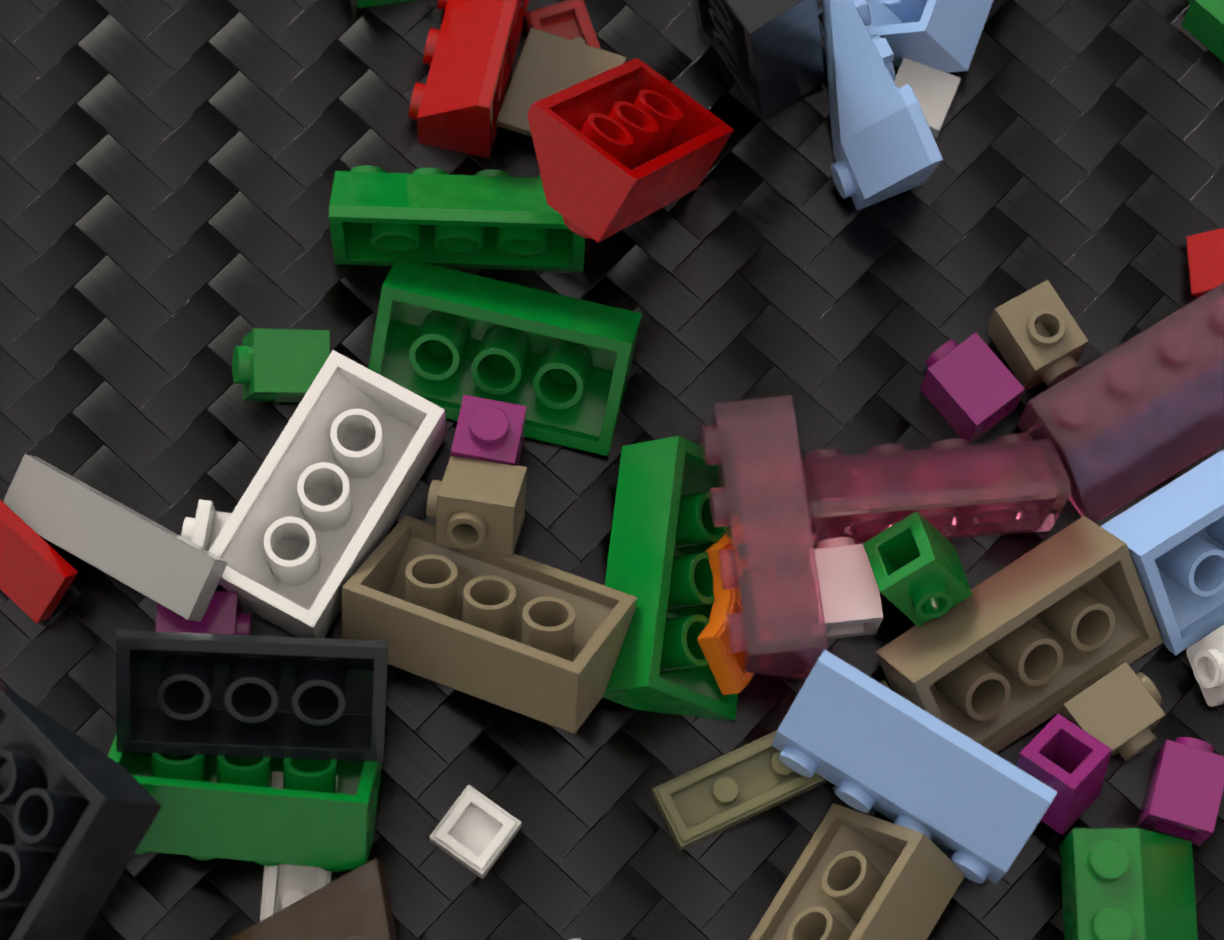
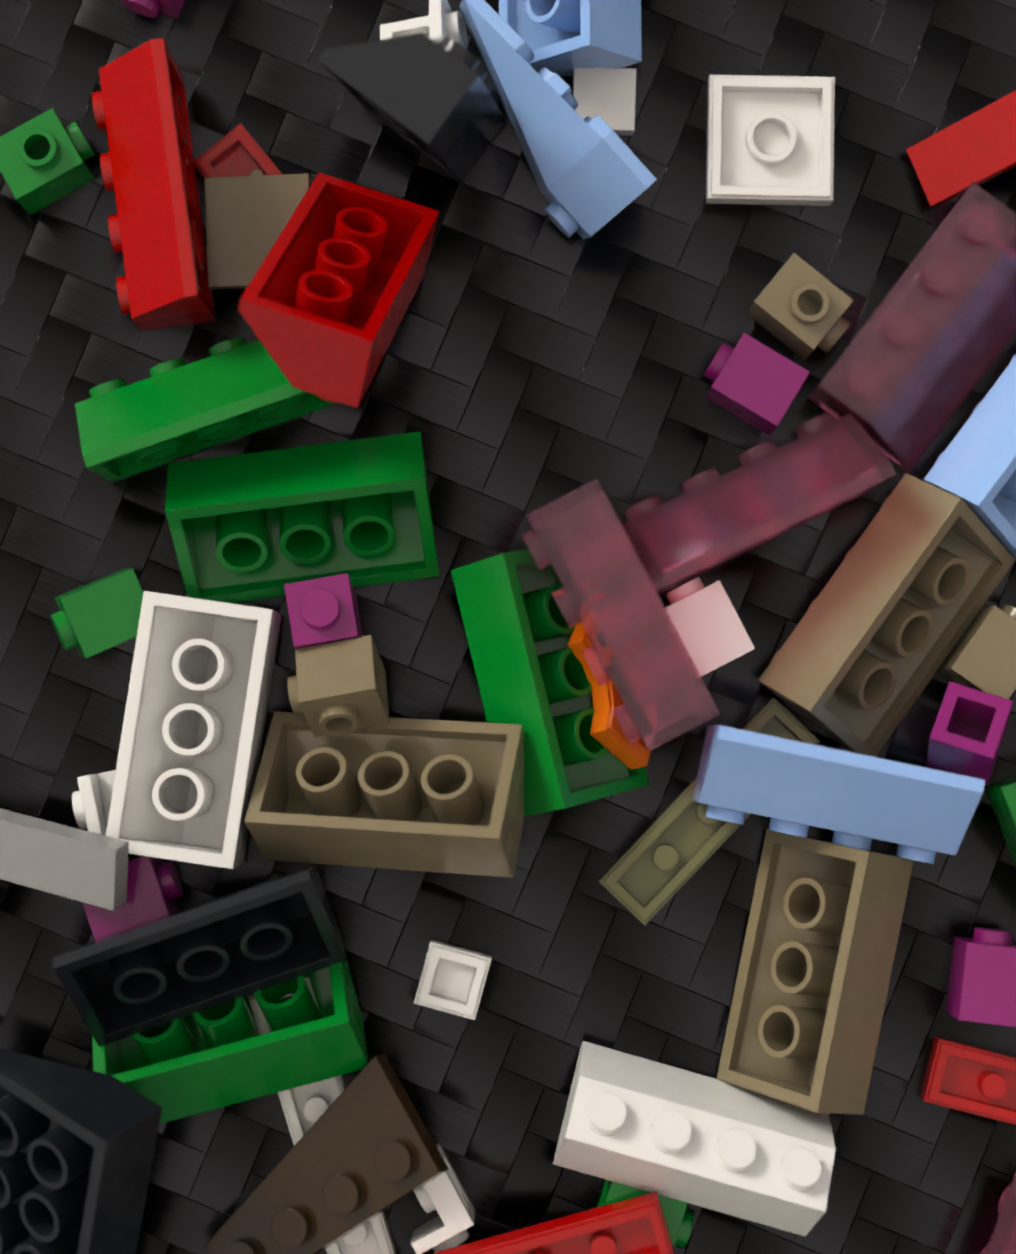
camera: 10 degrees left, 15 degrees up
green brick [863,511,973,627] -> none
none -> white tile [706,75,835,206]

